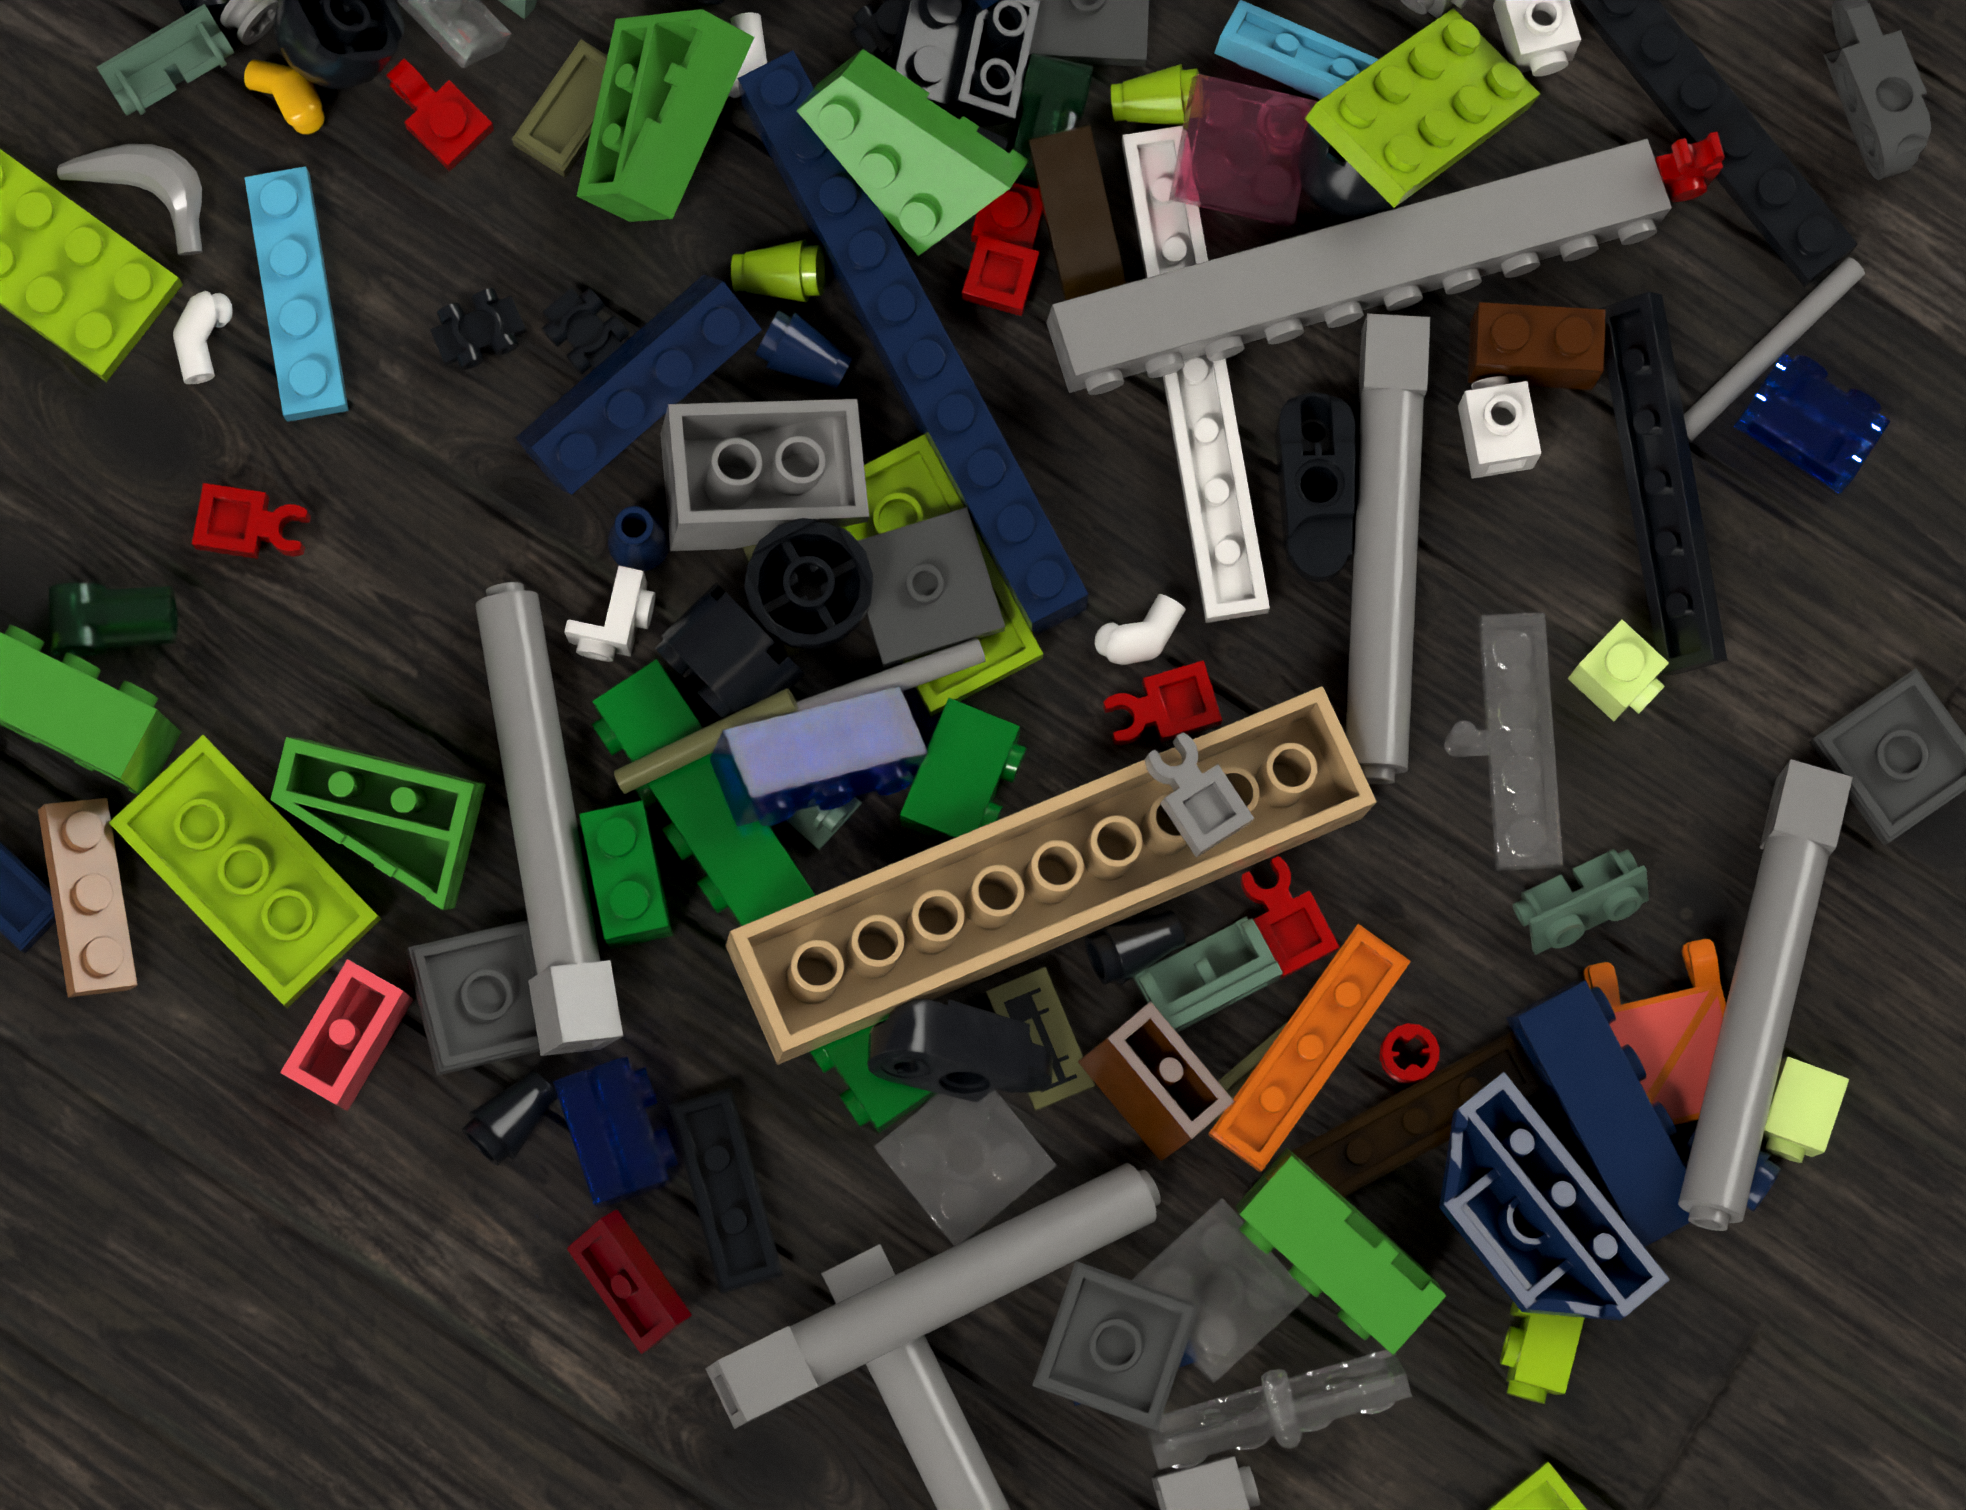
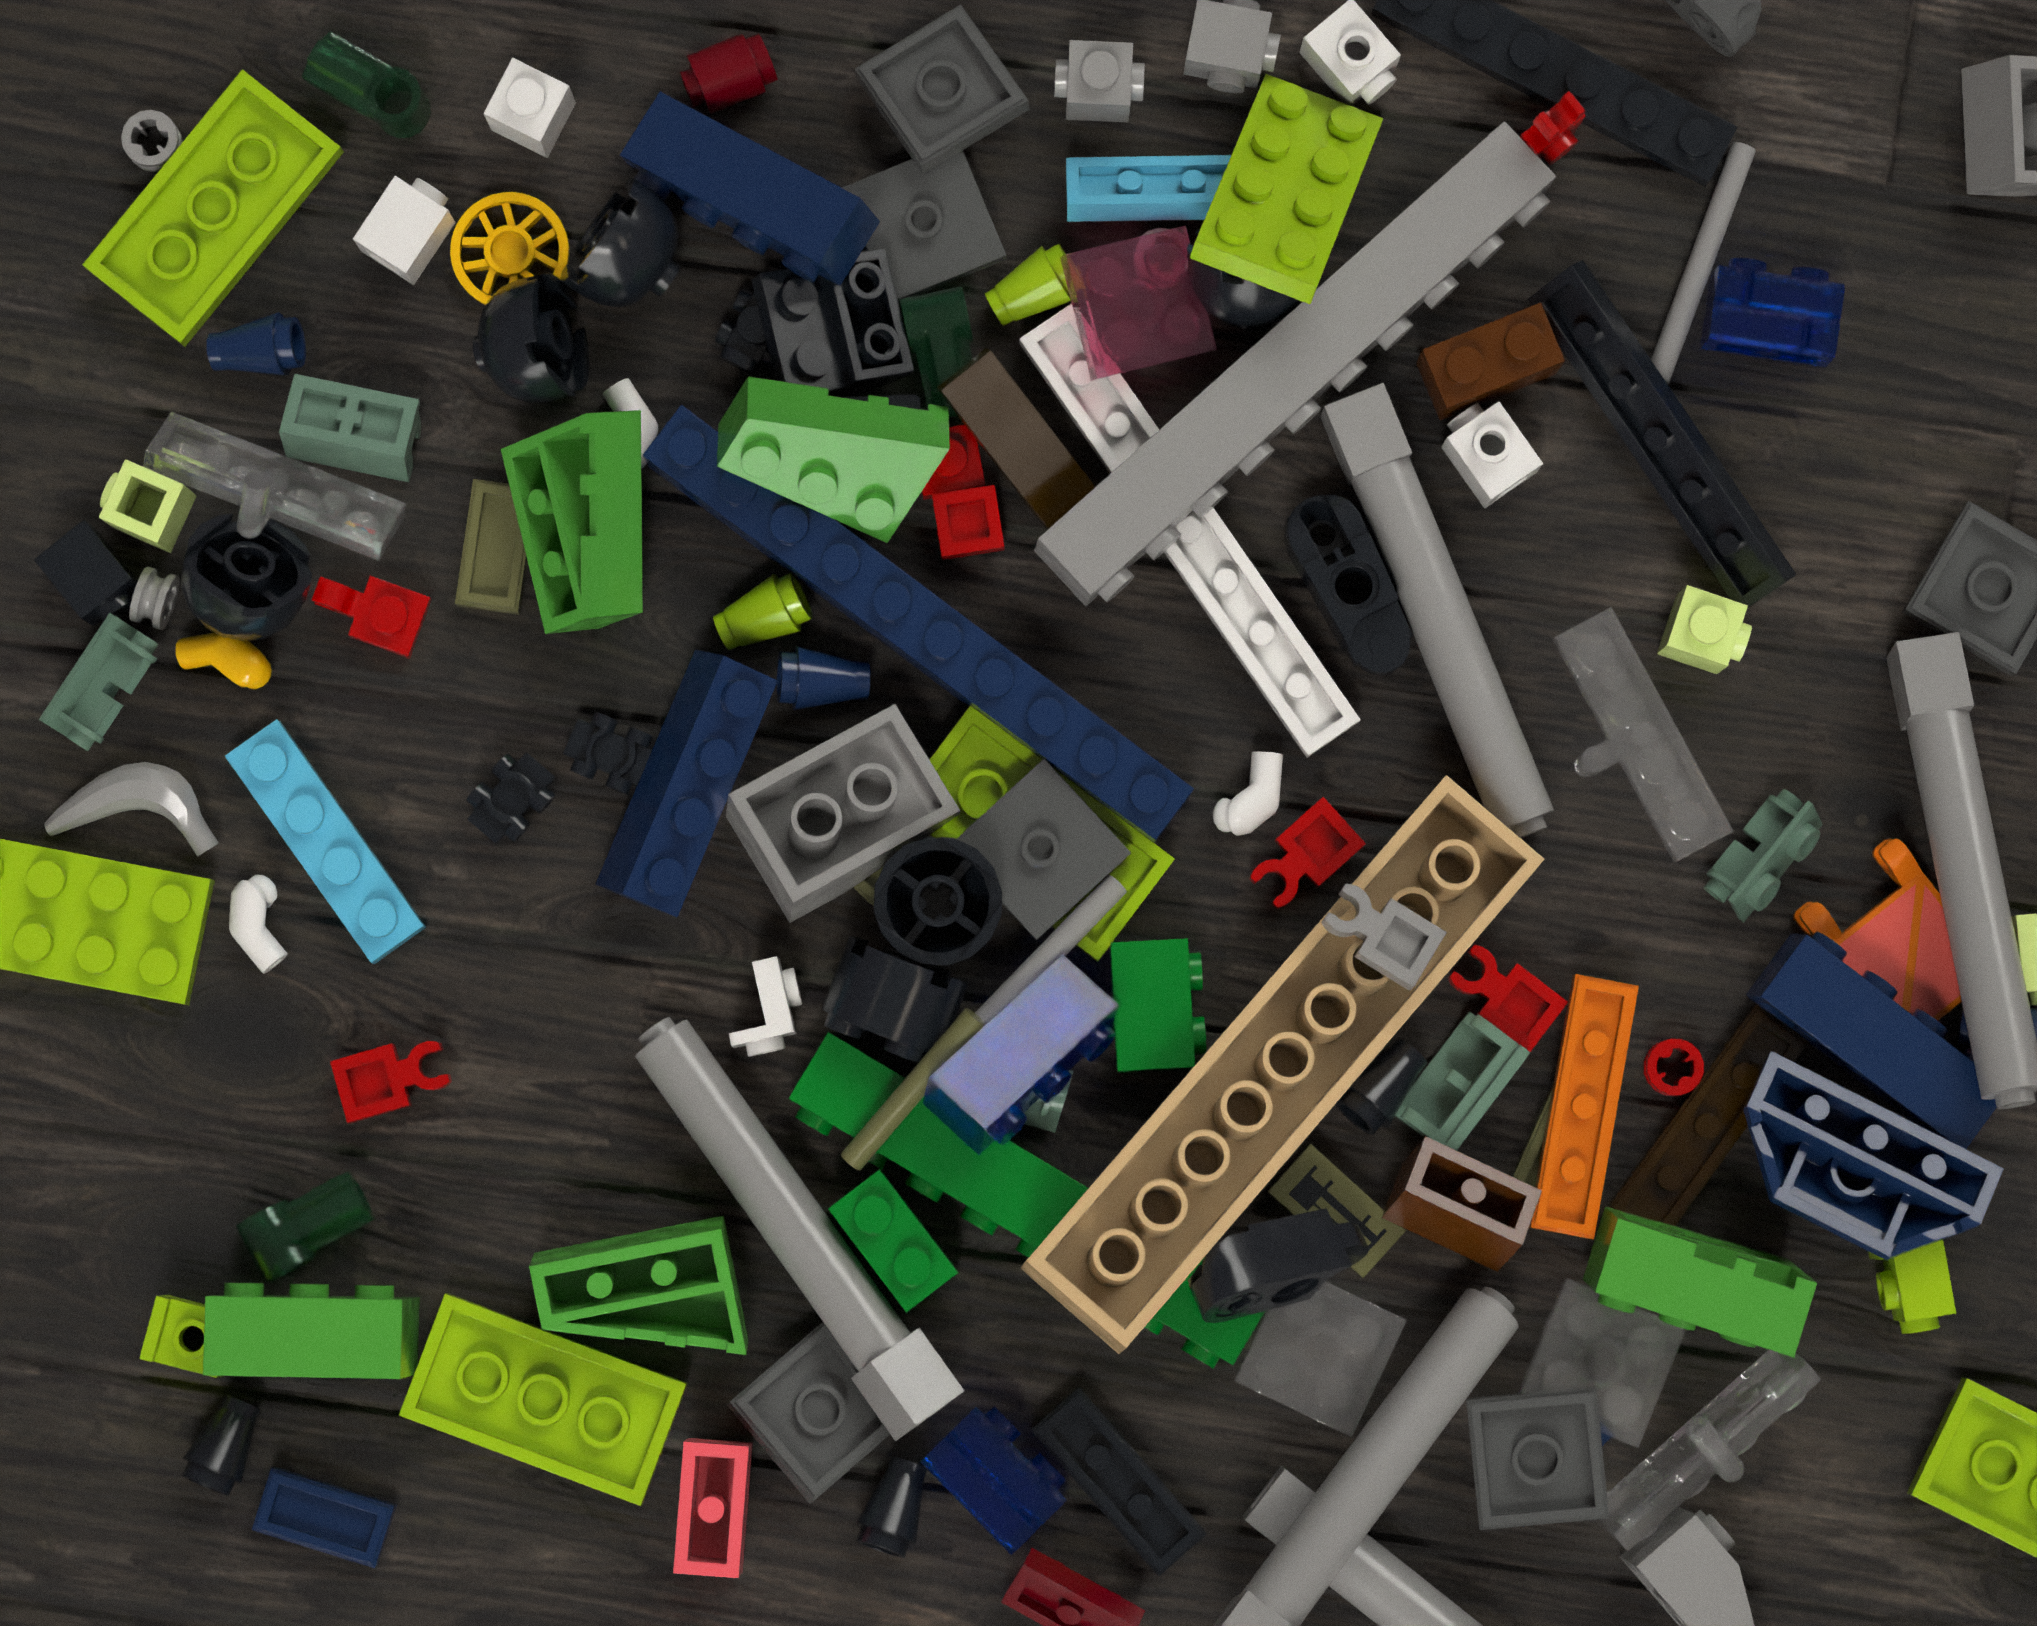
camera: 25 degrees left, 5 degrees up
plate [38,798,138,997] -> none
dark blue cone [608,506,670,571] -> none

